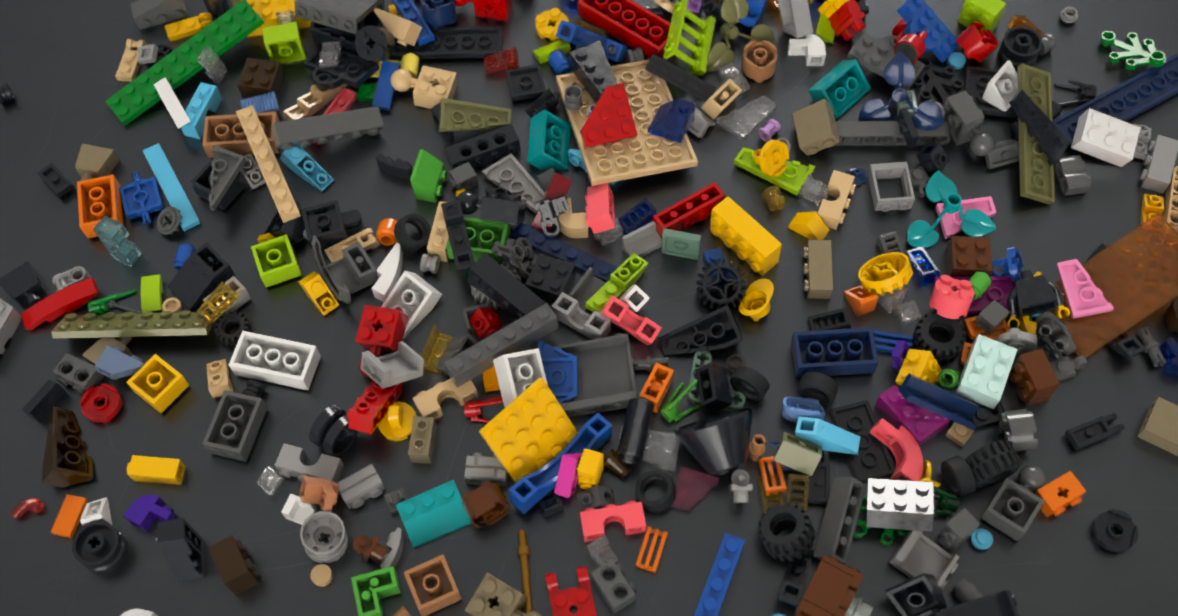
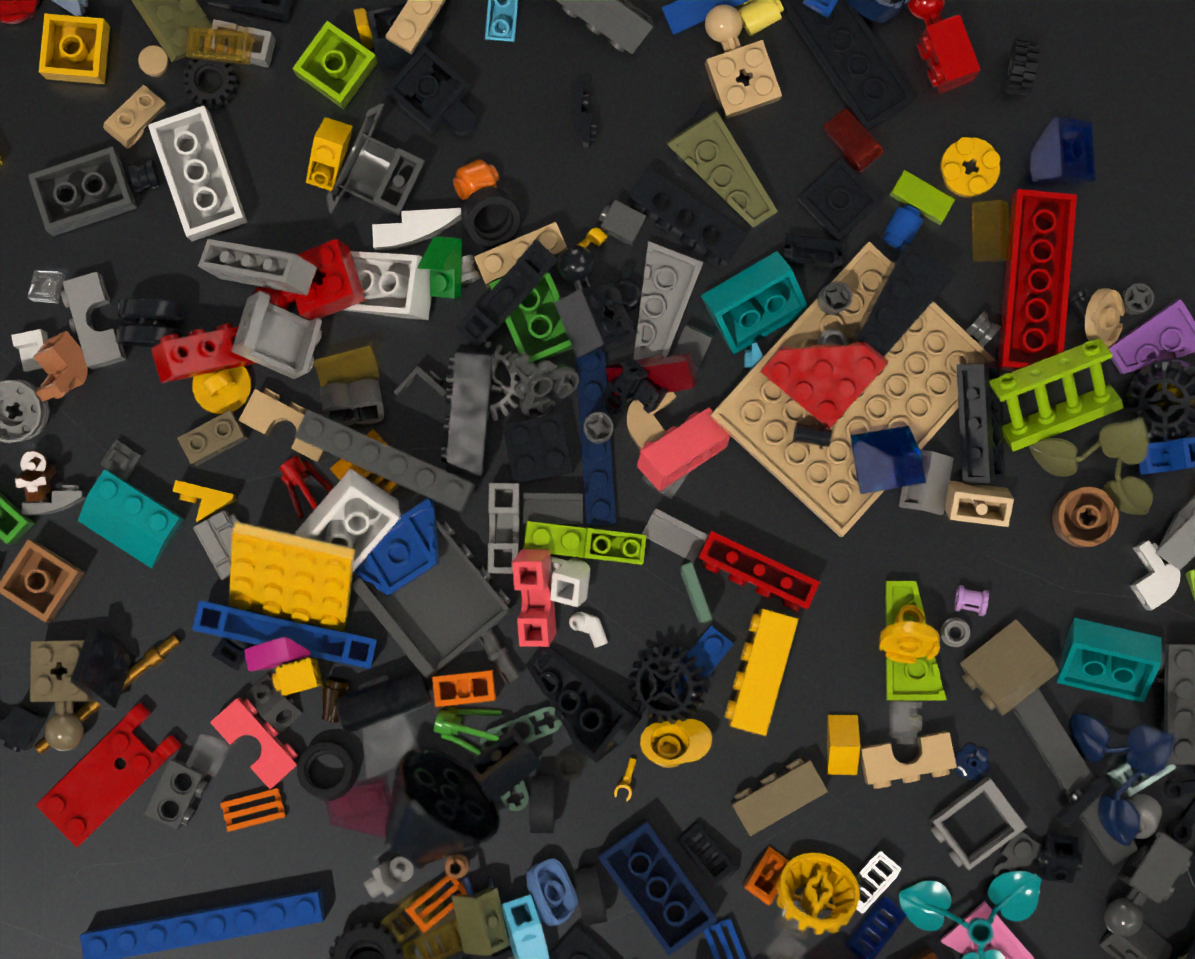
camera: 55 degrees right, 25 degrees up
tan plate [324,228,380,263] -> none
light grey brick [337,464,385,509] -> none
bright green slope [410,149,447,203] -> none
reddish brown brick [461,480,511,528] -> none
red brick [469,308,503,338] -> none
blue arch [556,20,628,63] -> none
clear blue slope [616,198,657,235] -> none
clear wing [716,95,777,141] -> none
clear slope [717,62,750,93] -> none
clear yellow wheel [762,186,786,211] -> none
none -> black plate [70,627,133,709]
none -> tan tile [138,46,169,77]
none -> yellow slope [172,480,237,523]
none -> light grey brick [198,239,317,295]
none -> green slope [418,236,462,299]
none -> white arm [569,612,608,648]
none -> flat silver wheel [584,412,613,444]
none -> yellow hand [614,758,637,801]
none -> black pin [793,423,832,449]

